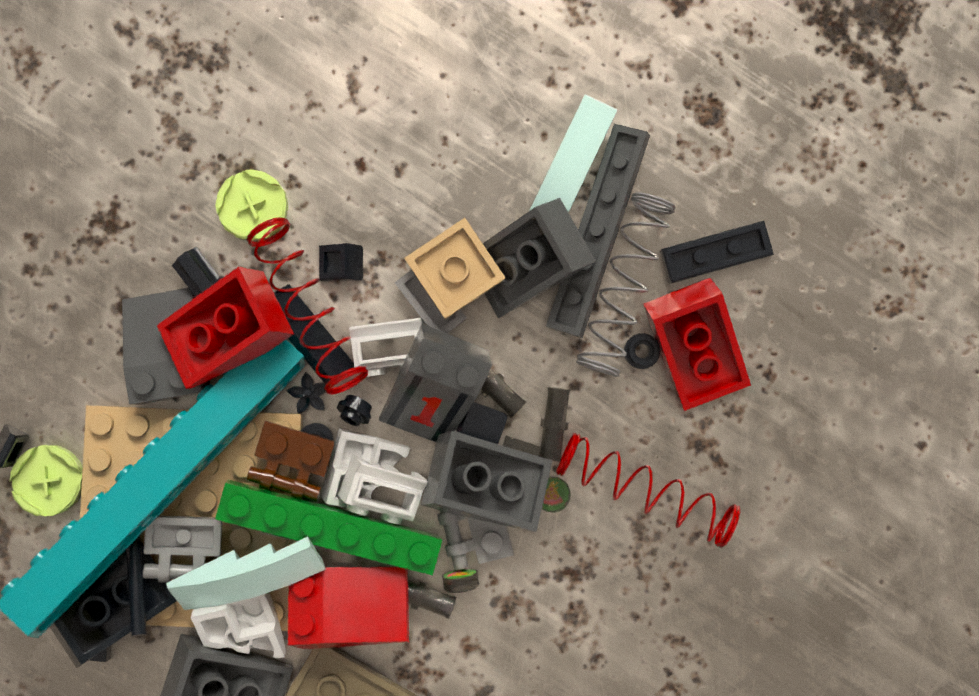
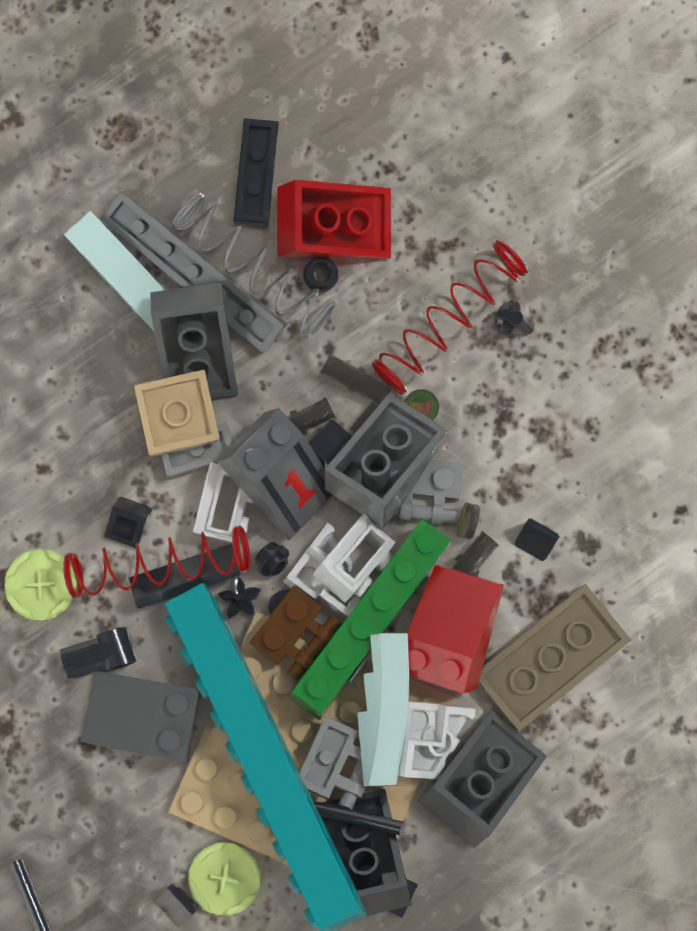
camera: 70 degrees left, 5 degrees down
red slope [157,267,294,389] -> none
none -> black plate [495,300,534,336]
none -> black slope [514,518,560,561]

